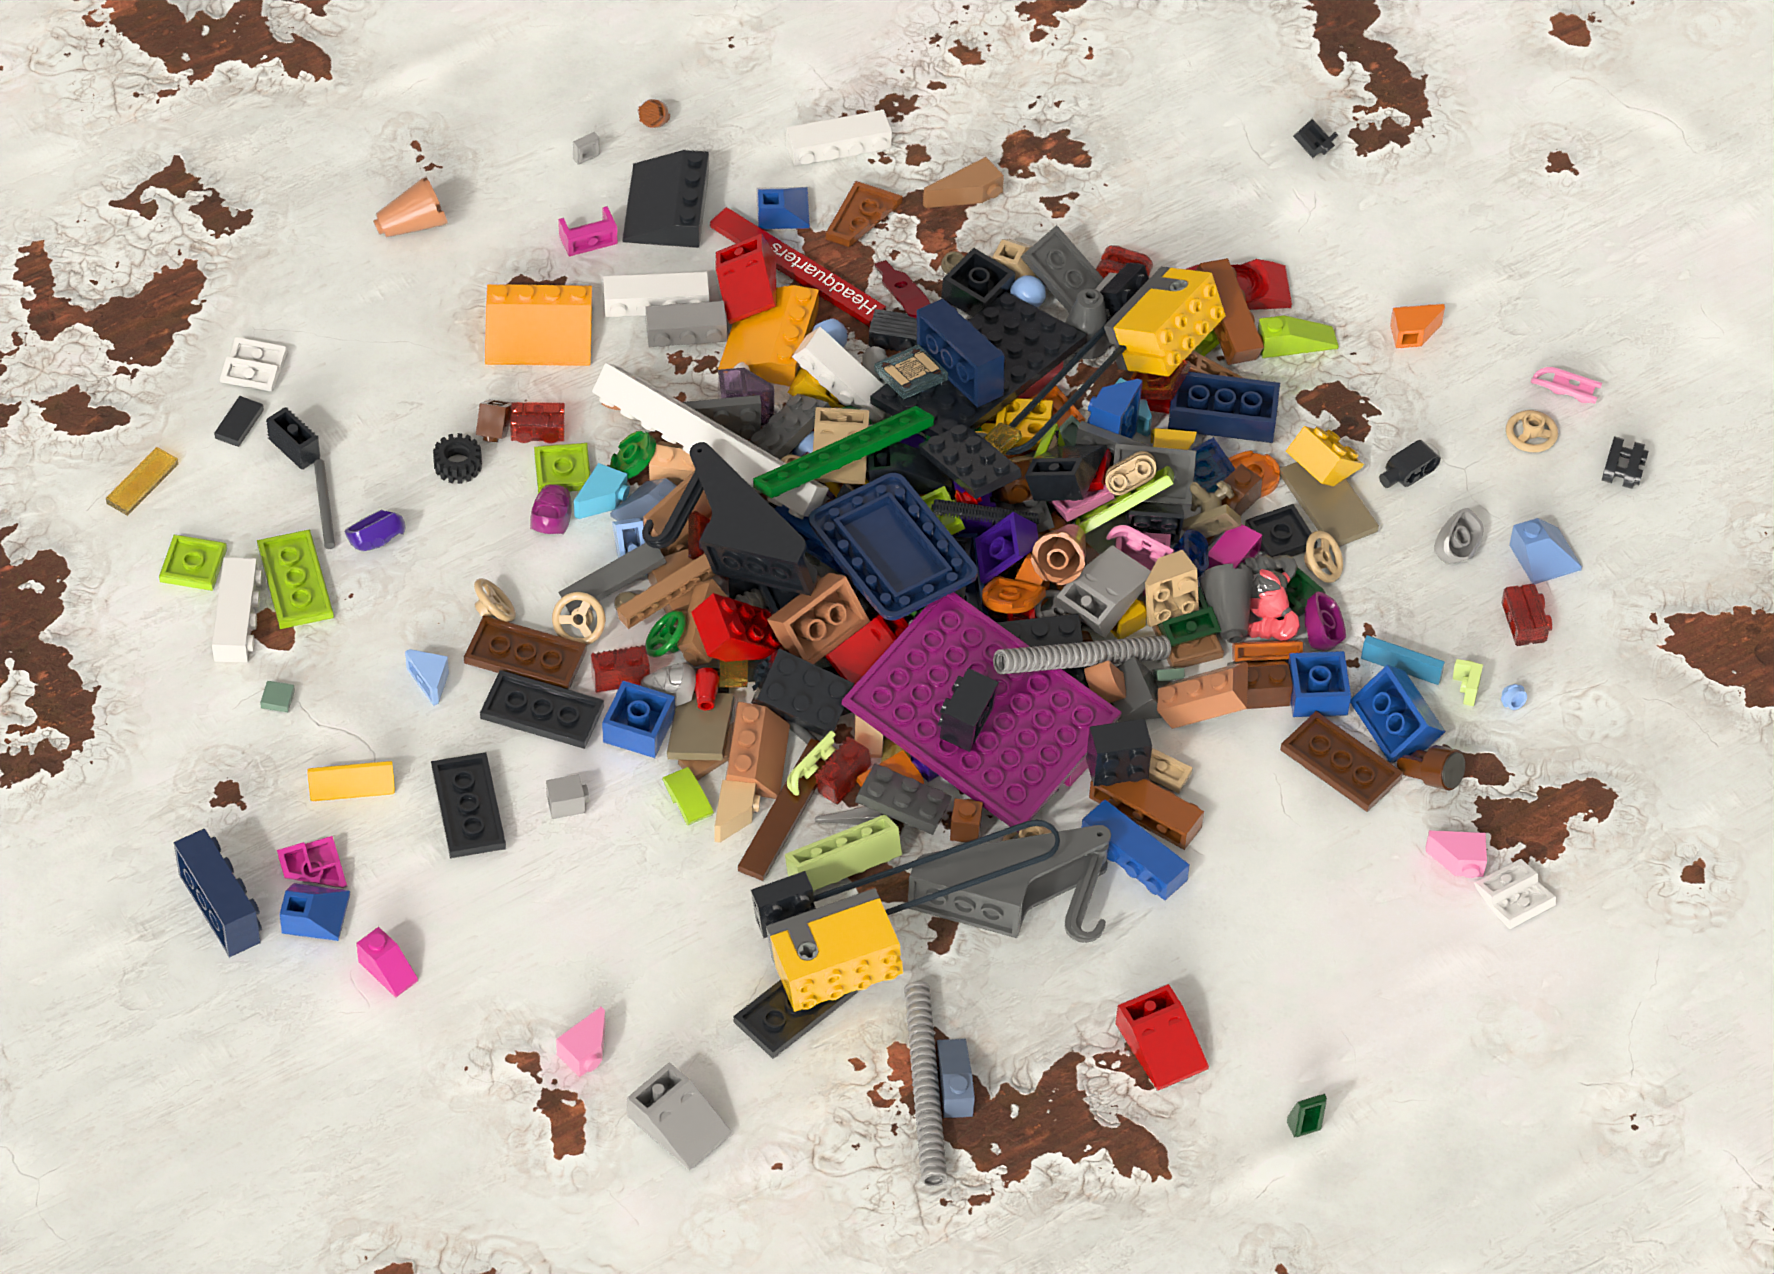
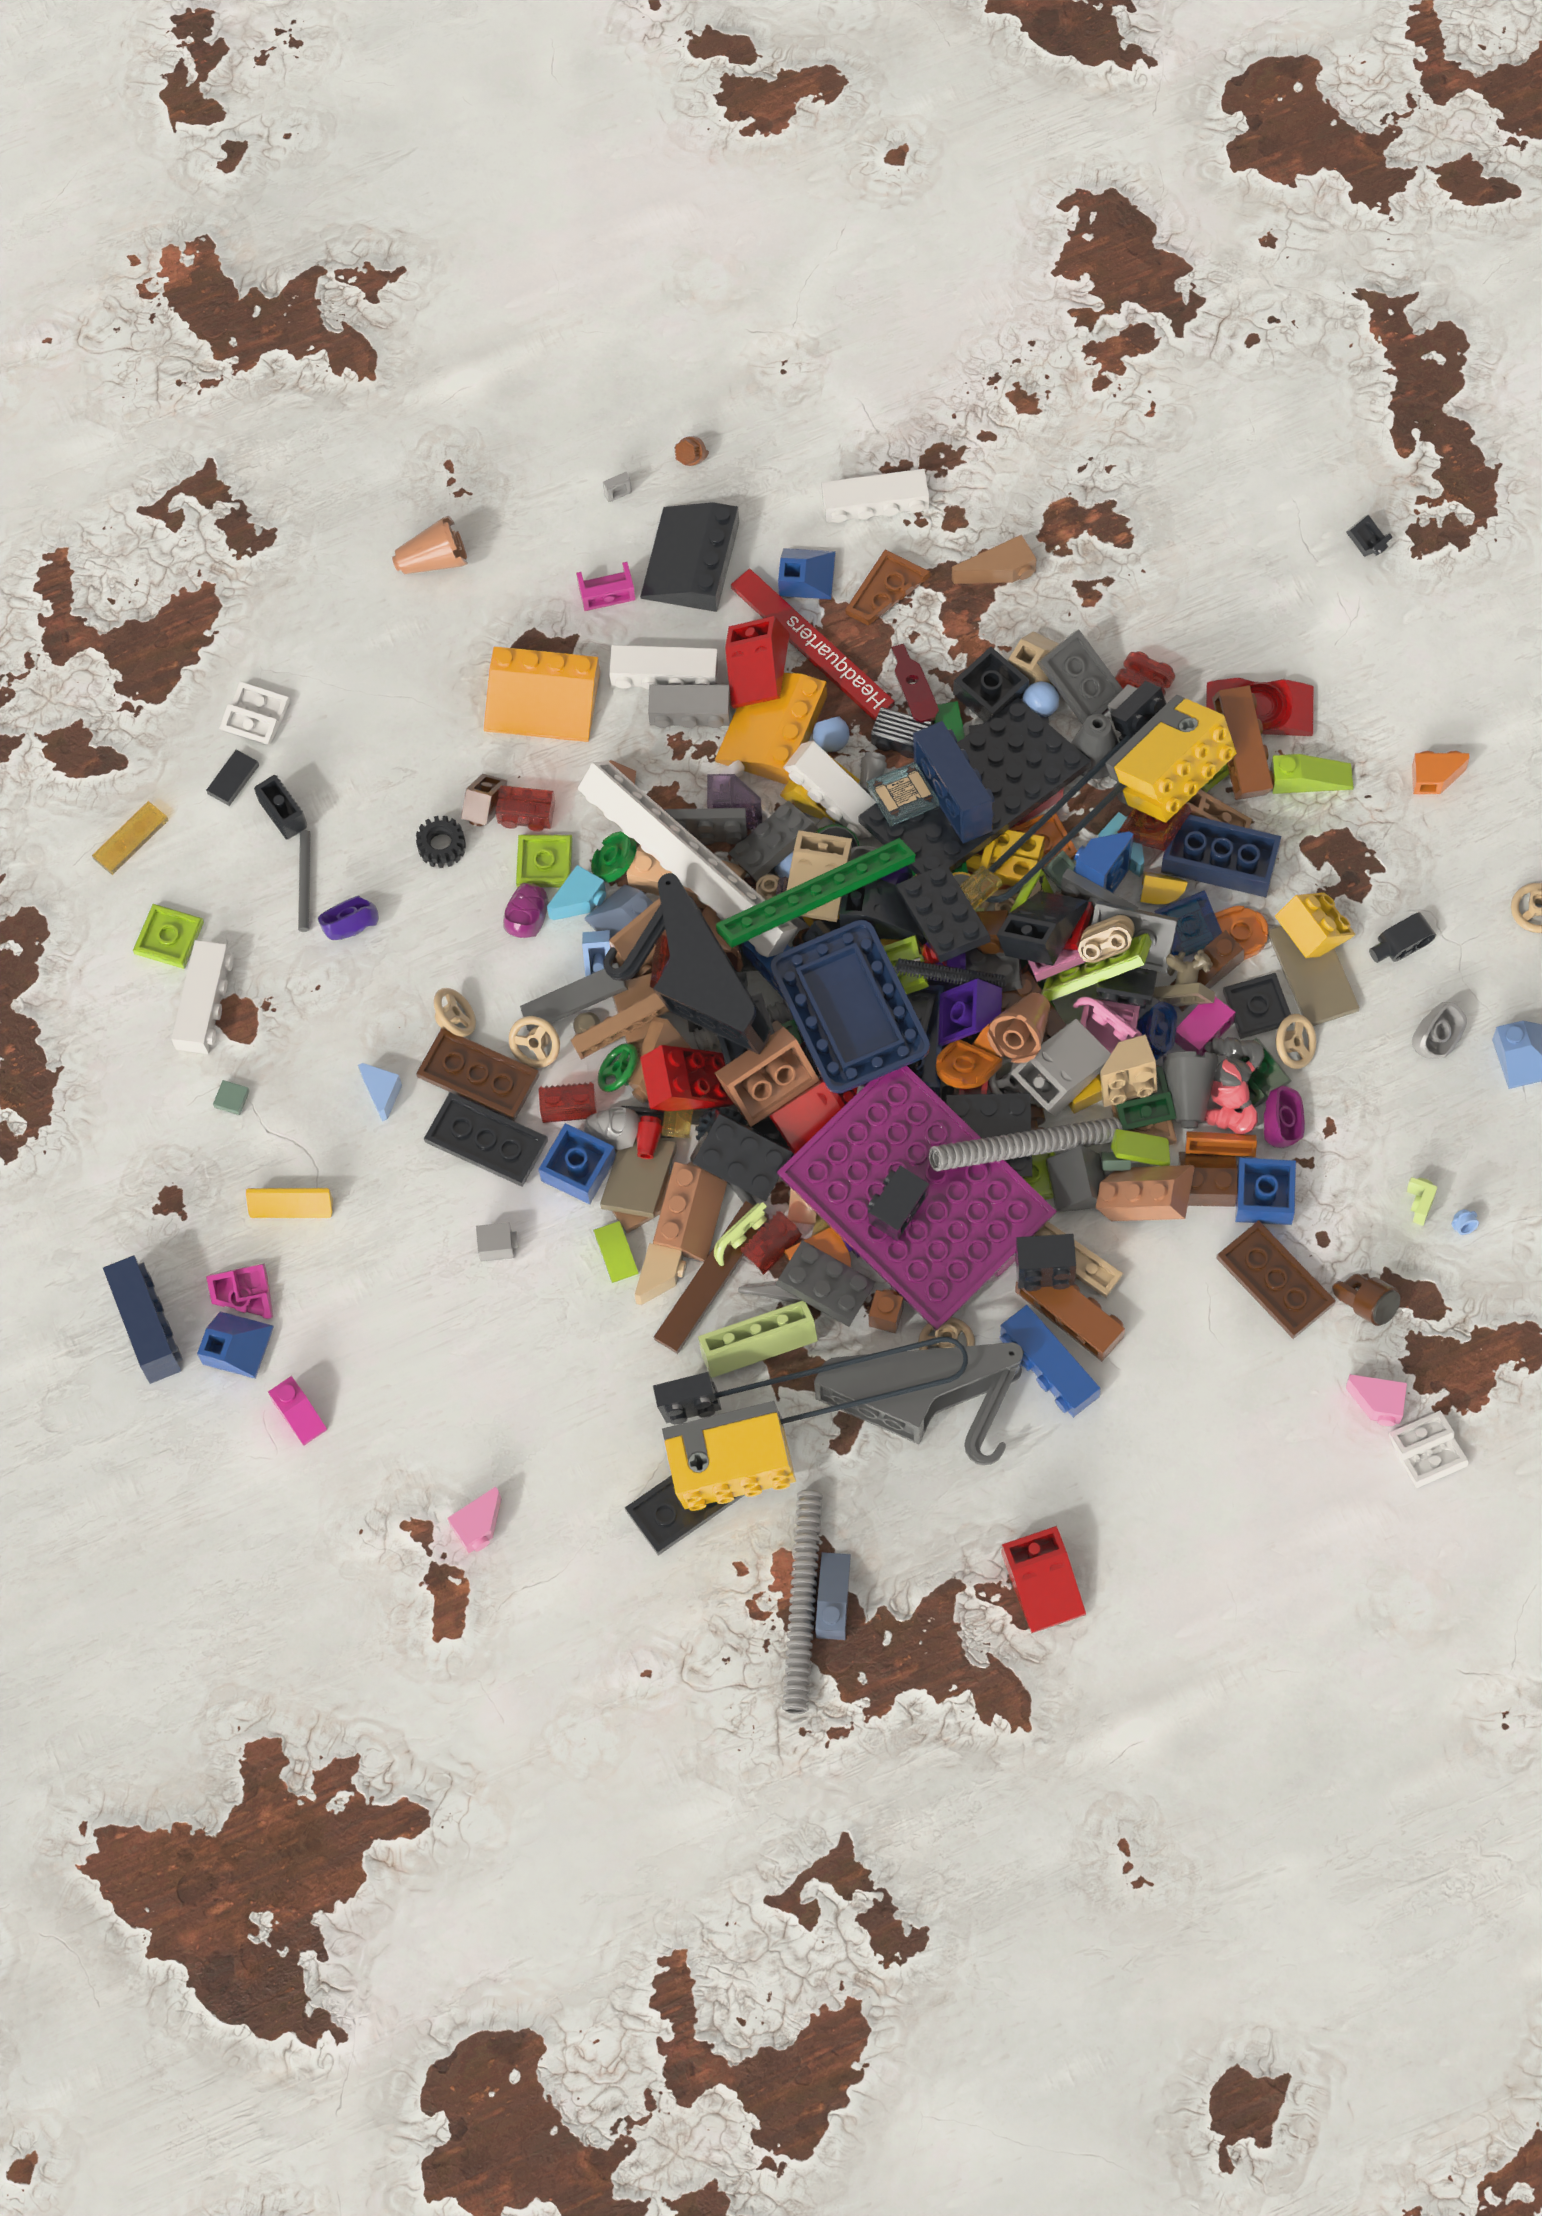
camera: 15 degrees right, 15 degrees up
lime tile [257,529,334,629] -> none
black plate [431,752,506,858] -> none
light grey slope [627,1062,732,1171] -> none
dark tan plate [941,252,964,274] -> none
nougat brick [1084,660,1126,703] -> none
dark green slope [1287,1094,1327,1137] -> none
blue slope [1350,665,1446,763] -> none
dark azure tile [1361,635,1445,685] -> none
clear red brick [1501,583,1552,646] -> none
none -> lime slope [1110,1129,1170,1166]

